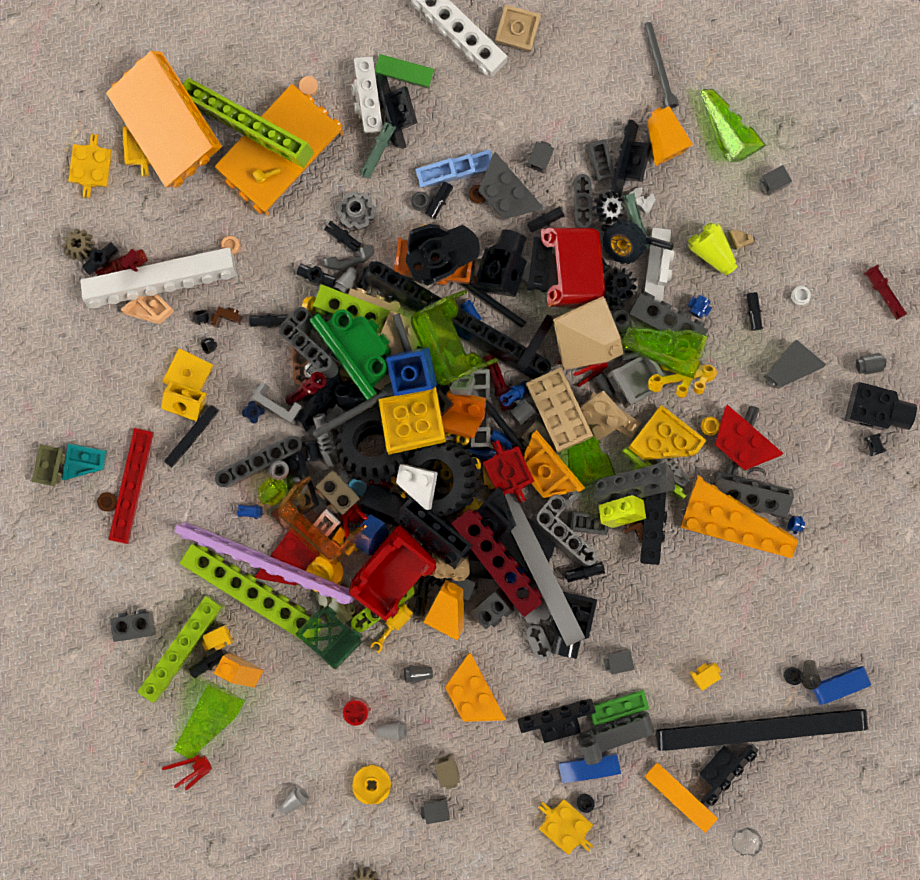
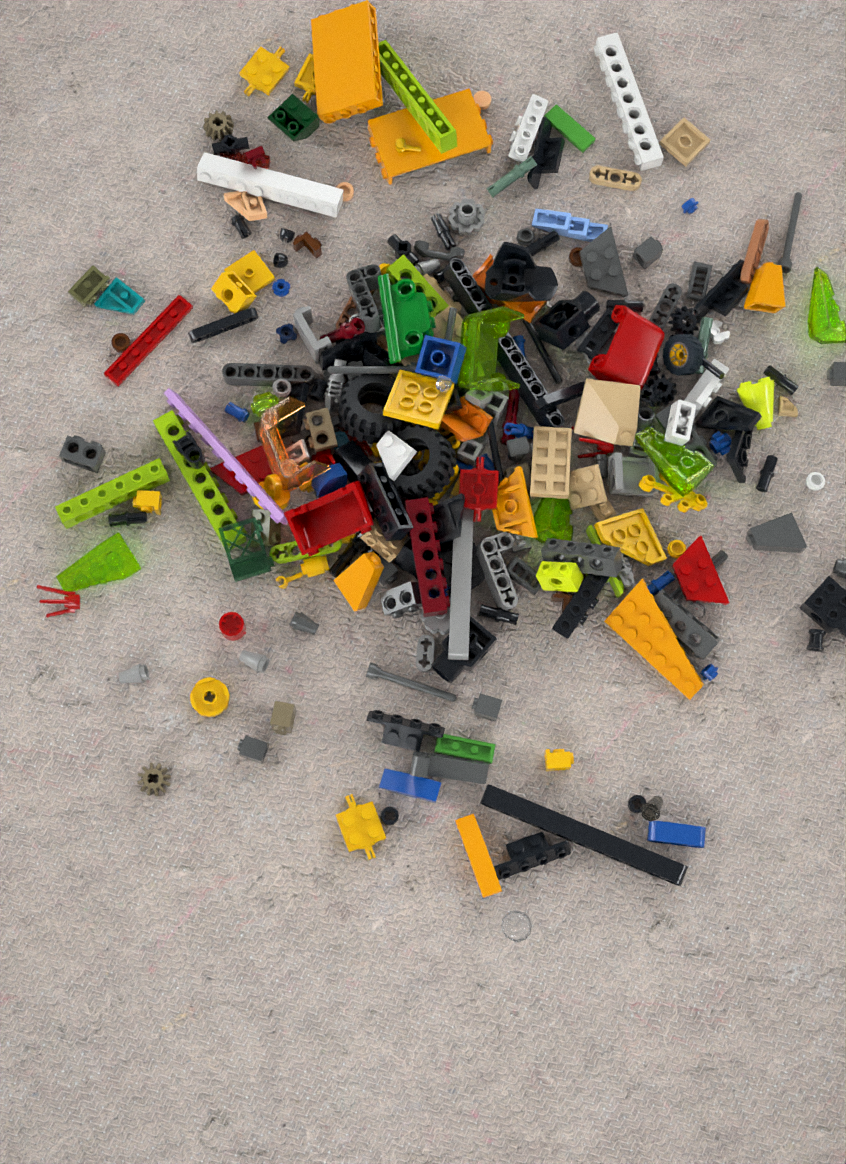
camera: 20 degrees right, 10 degrees down
light orange slope [213,652,264,688] -> none
black pin [249,313,288,328] -> none
light orange wing [445,652,506,722] -> none
none -> black piece [172,431,205,469]
none -> black pin [231,214,252,239]
none -> dark green slope [267,93,320,142]
none -> blue plate [272,279,290,297]
none -> dark grey piece [366,662,457,702]
none -> clear hinge [436,376,452,392]
none -> tan beam [589,166,642,191]
none -> blue pin [647,570,675,596]
none -> white brick [664,400,696,446]
none -> blue plate [681,198,699,214]
none -> black wing [695,396,762,431]
none -> black wing [726,429,753,483]
none -> nougat beam [740,219,769,284]
none -> black axle [764,365,799,396]

